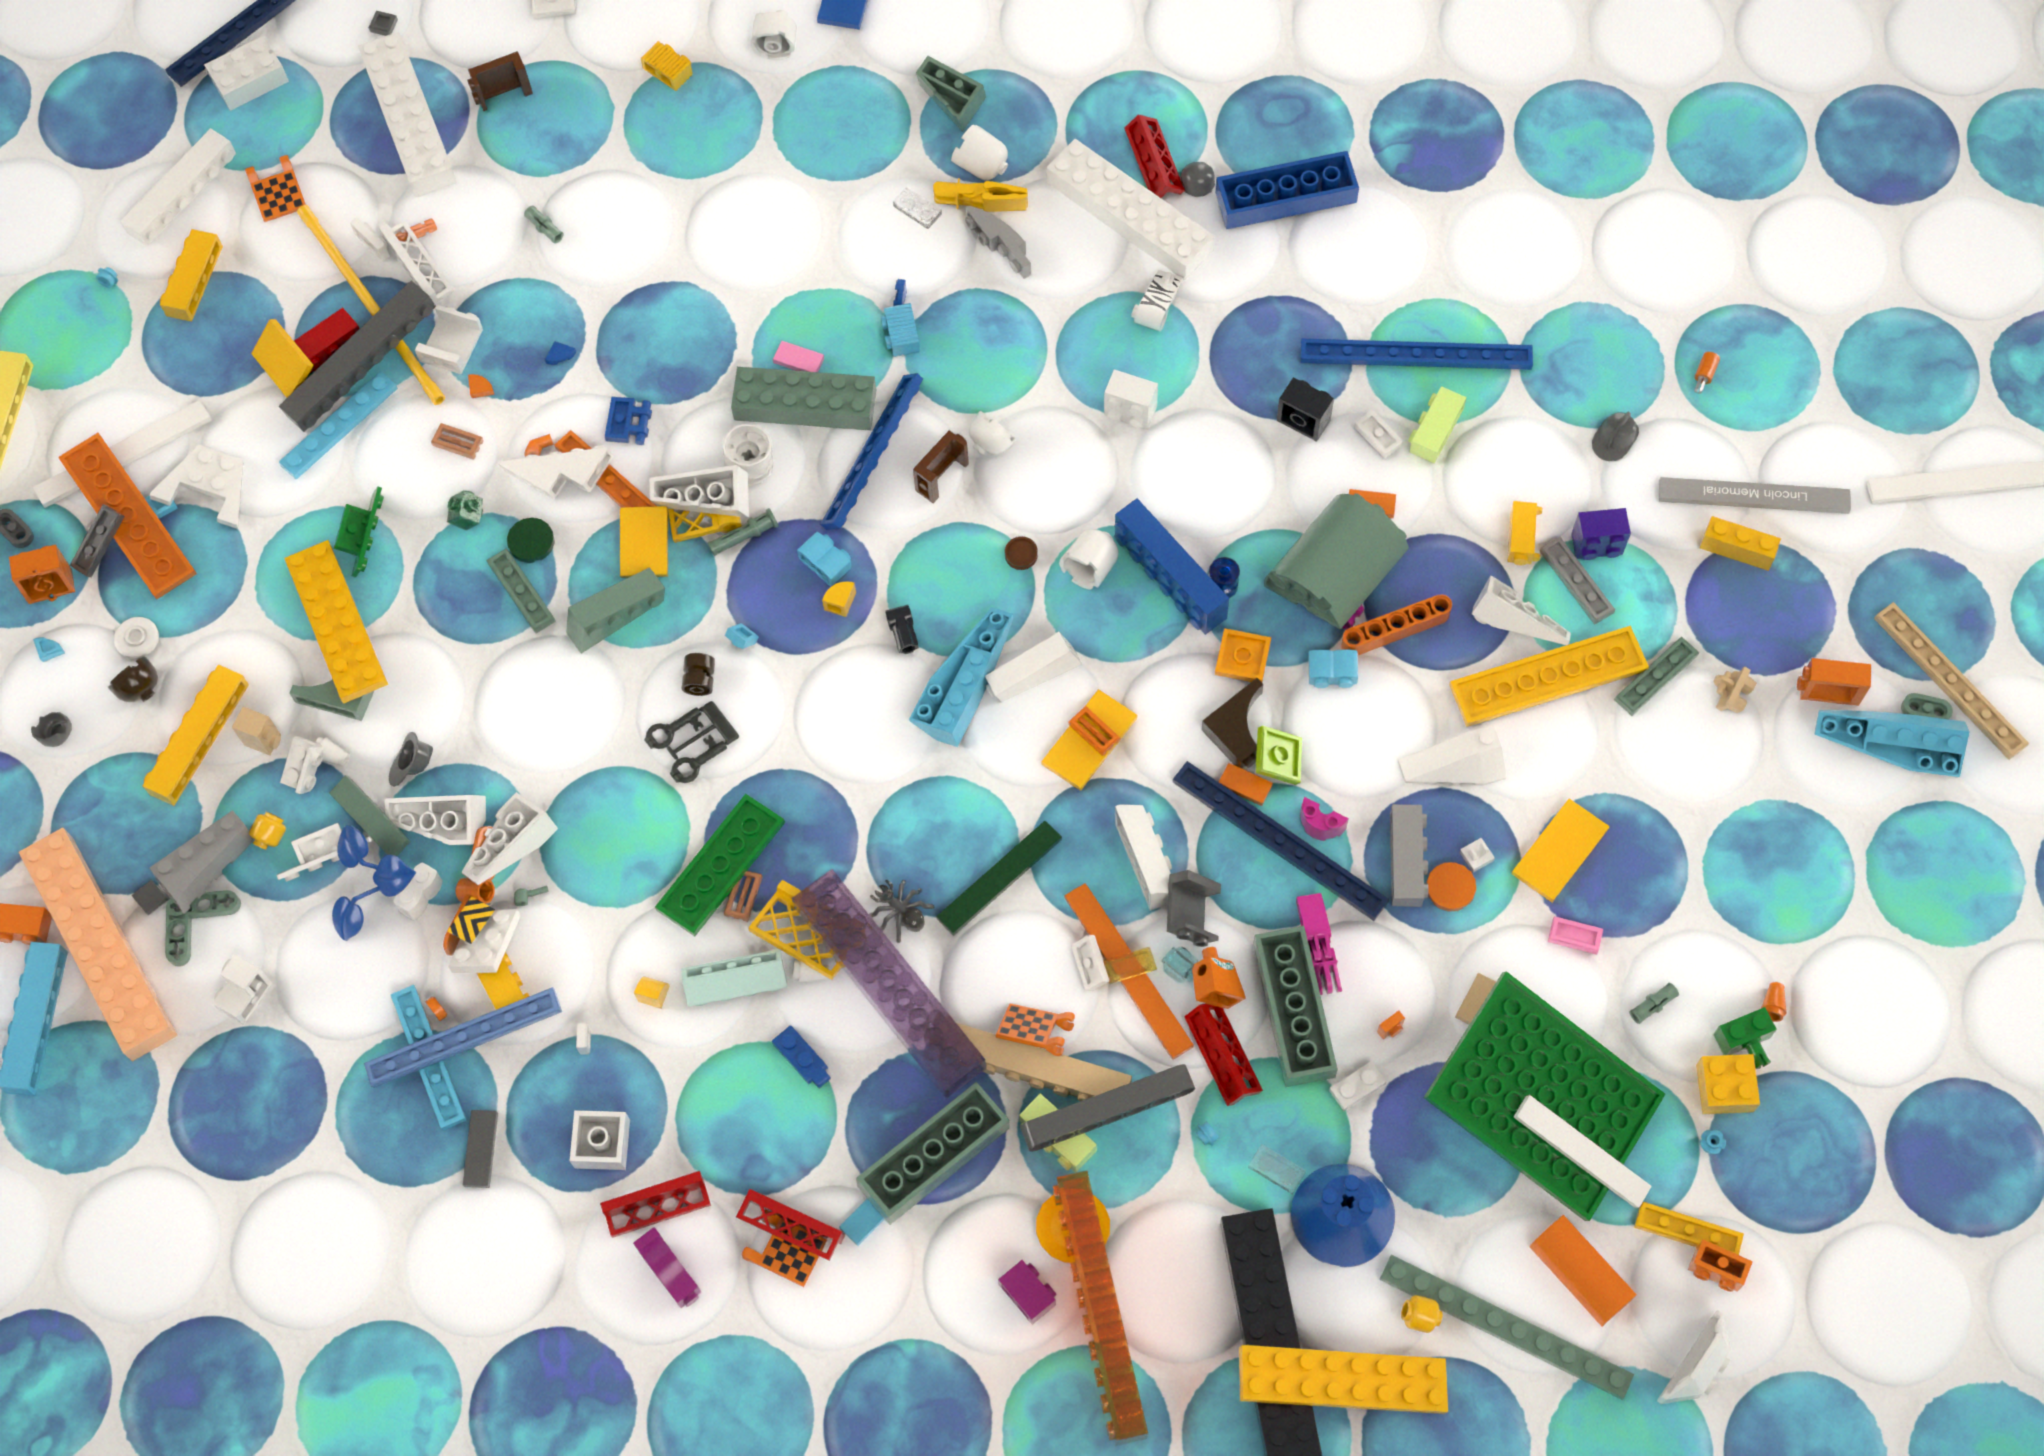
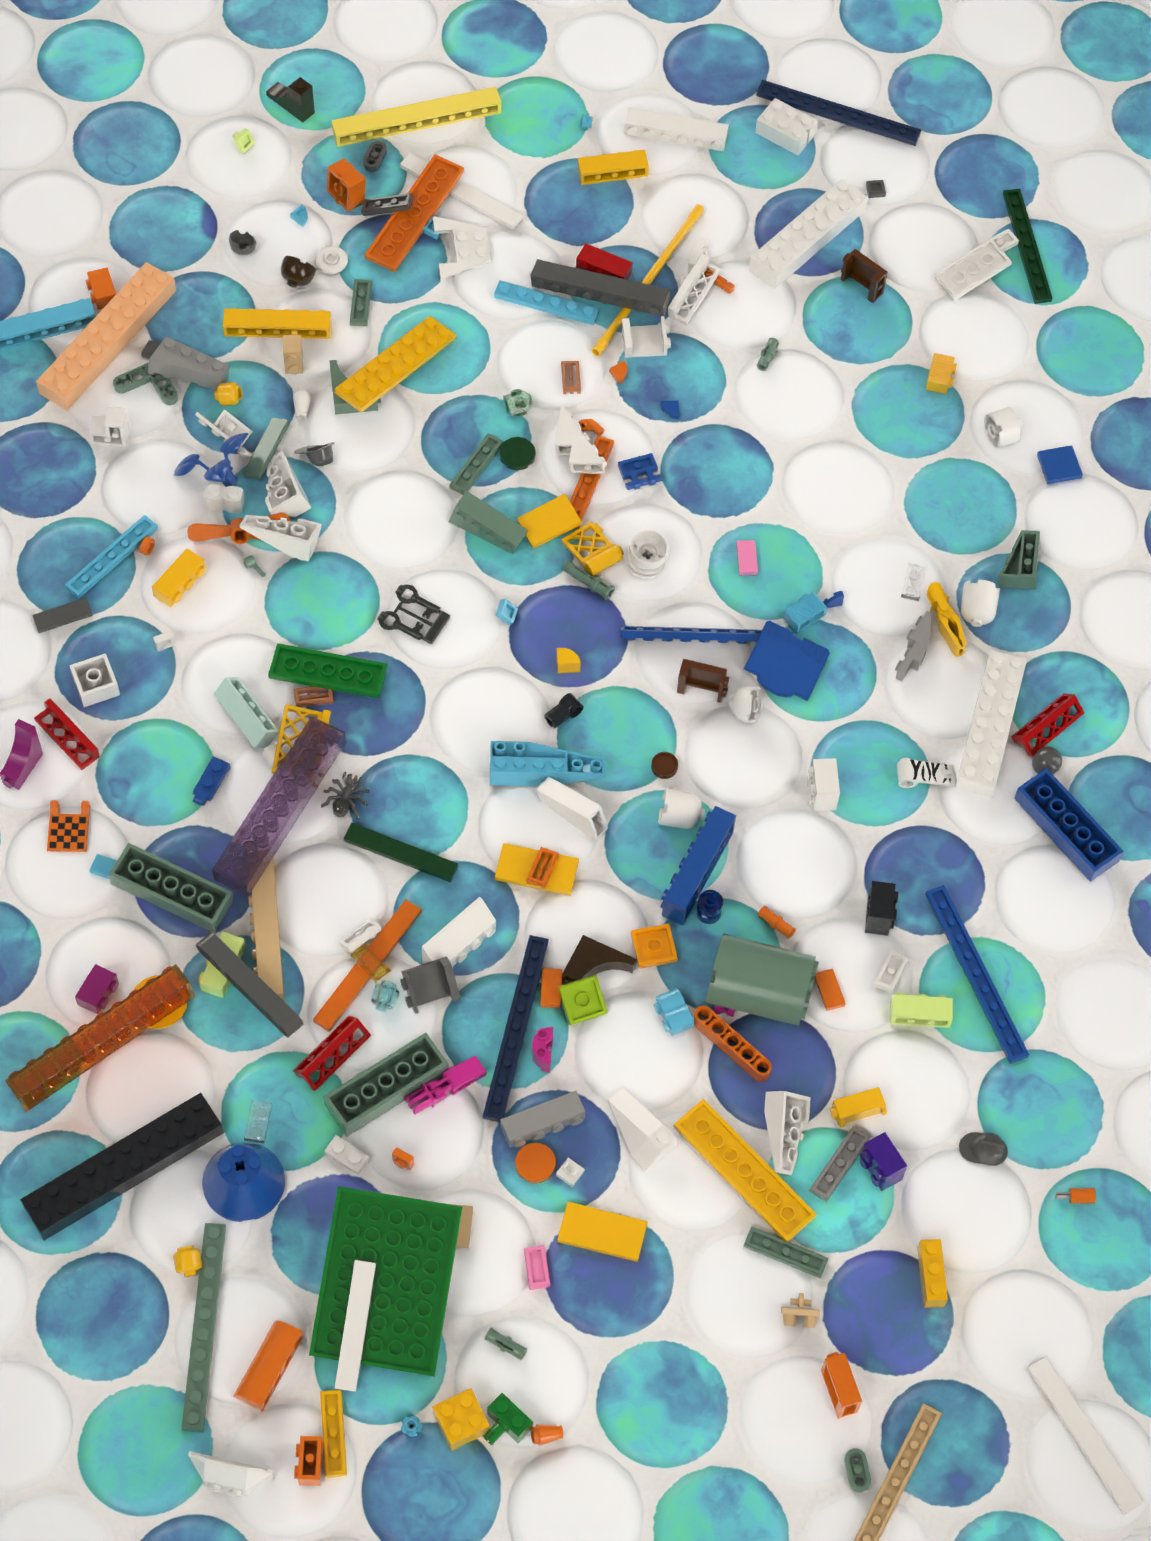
camera: 60 degrees right, 5 degrees down
orange flag [245,155,306,222] -> none
yellow tile [251,319,313,398] -> none
white bracket [280,736,323,794] -> none
green bracket [334,486,384,577] -> none
medium blue tile [364,987,562,1088] -> none
sticker [447,896,495,944] -> none
white plate [448,909,520,973] -> none
yellow brick [634,976,670,1009] -> none
white wedge [649,465,749,518] -> none
dark brown wheel [681,653,715,696] -> none
sand green brick [731,366,876,431] -> none
red fence [736,1189,845,1261] -> none
medium azure brick [797,532,851,586] -> none
orange flag [996,1003,1075,1056] -> none
orange torso [1192,947,1246,1009] -> none
medium azure plate [1196,1122,1219,1146] -> none
yellow plate [1239,1345,1448,1414] -> none
light grey tile [1659,477,1851,514] -> none
medium azure wedge [1814,710,1970,777] -> none
none -> sand green tile [350,279,372,326]
none -> blue piece [744,621,830,701]
none -> orange pin [758,906,796,939]

